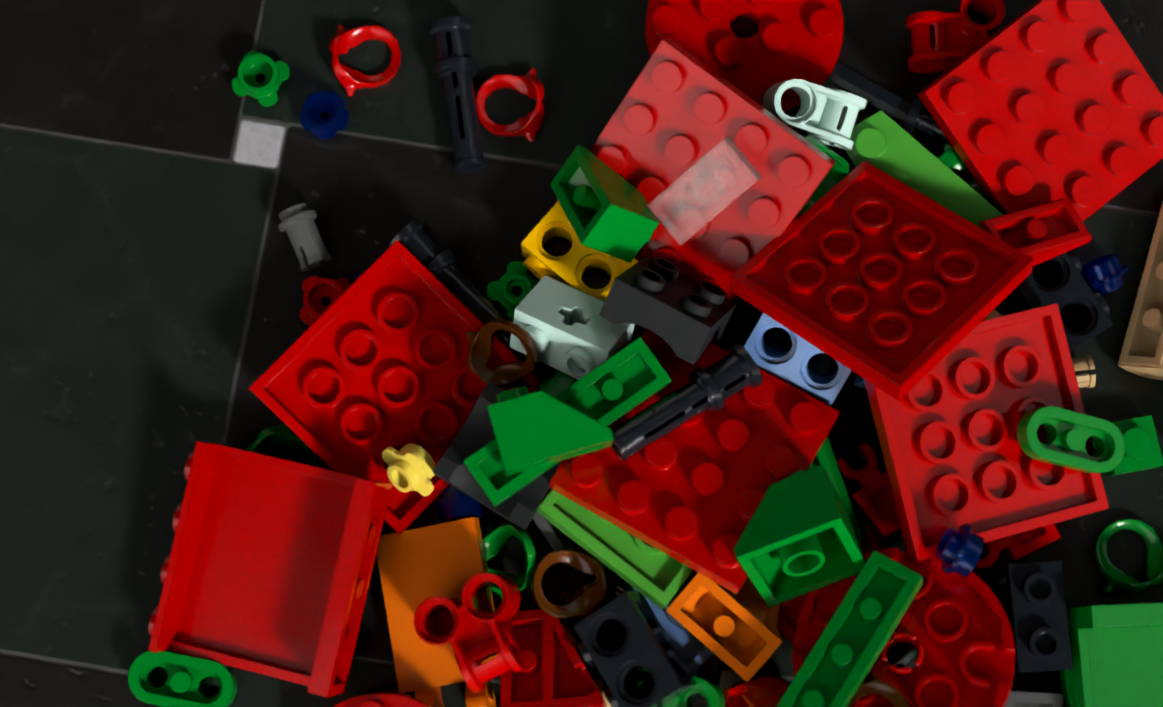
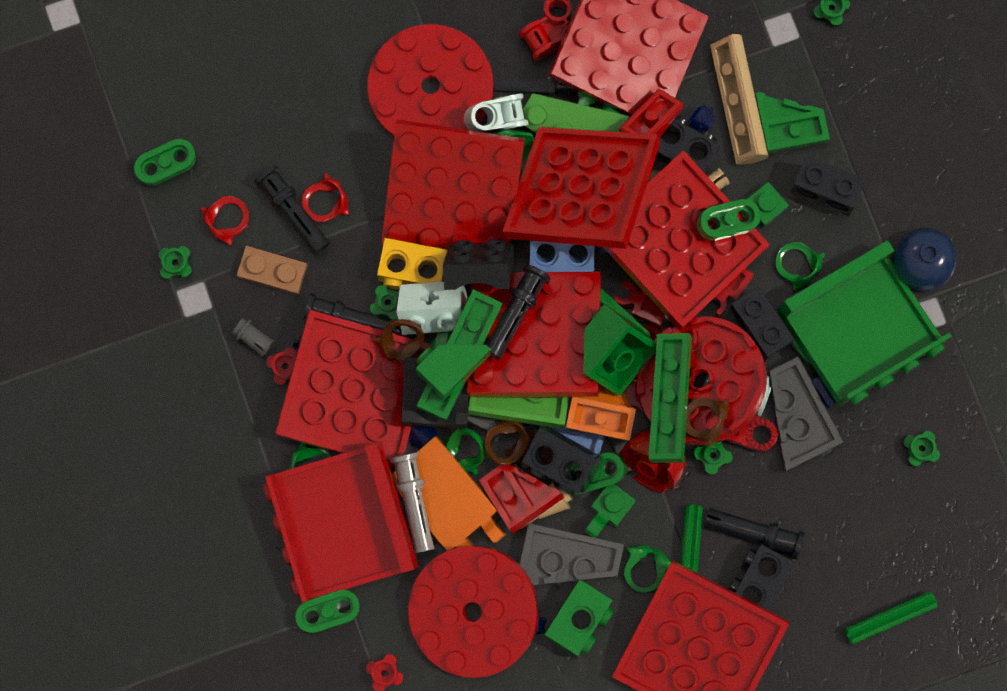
camera: 30 degrees left, 0 degrees up
clear blue plate [300,91,349,140] -> none
light yellow plate [382,443,436,496] -> none
red piece [413,572,525,693] -> none
green slope [550,145,659,263] -> none
clear plate [647,136,762,246] -> none
clear blue plate [936,523,984,577] -> none
none -> medium nougat plate [237,246,308,296]
none -> light grey pin [390,452,435,553]

